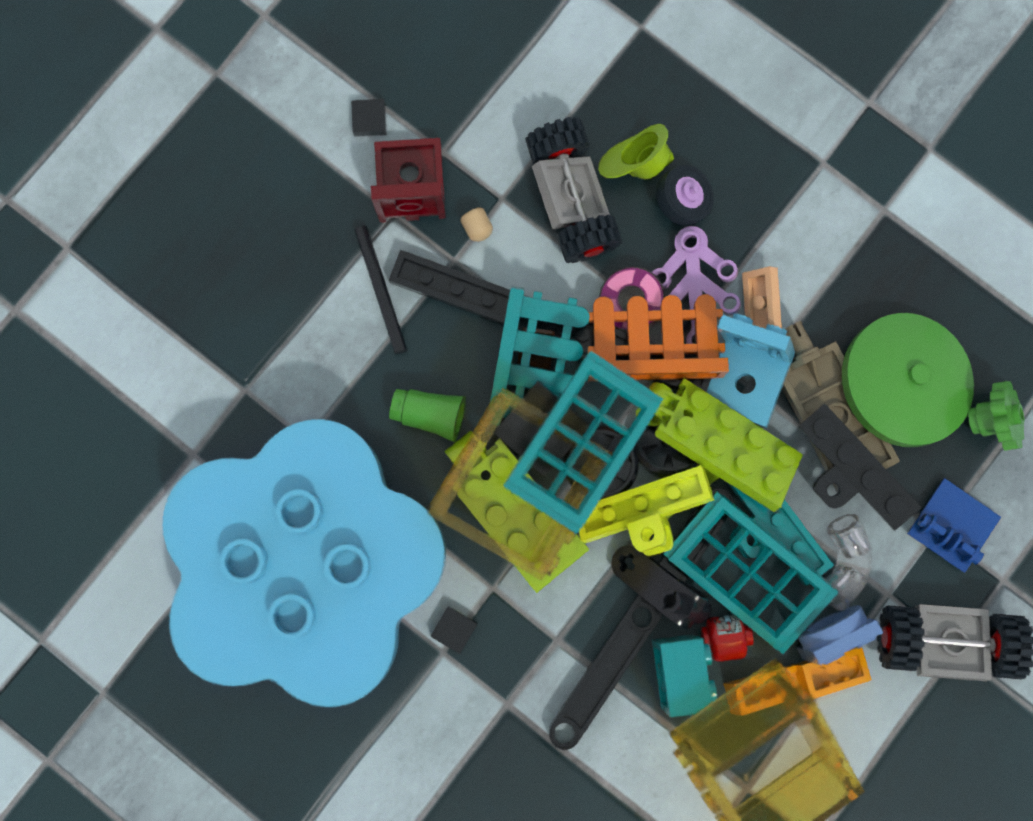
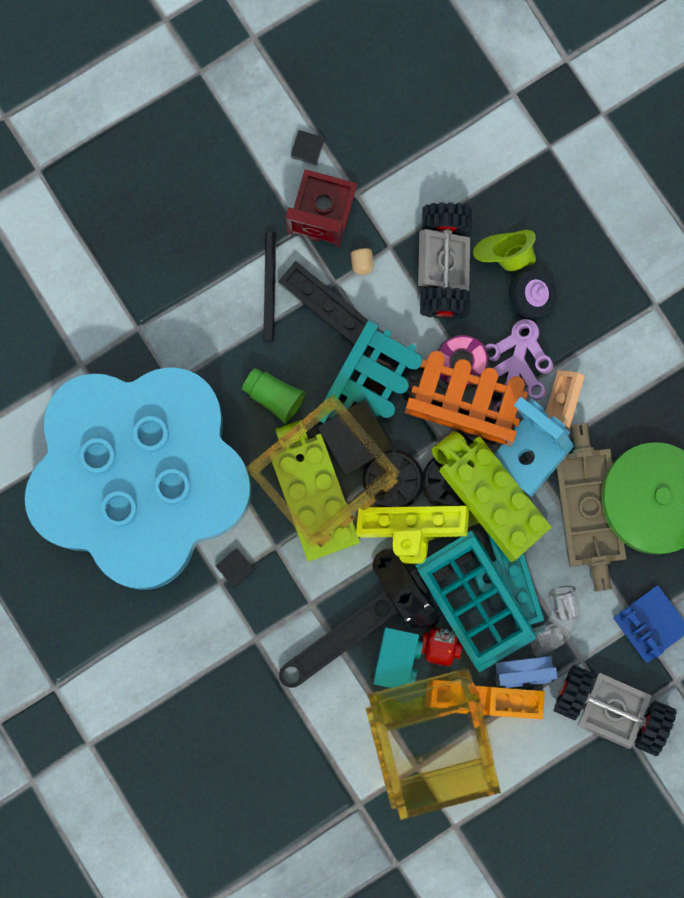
camera: 25 degrees right, 0 degrees up
teal piece [503,351,663,534] -> none
black plate [798,403,922,531] -> none

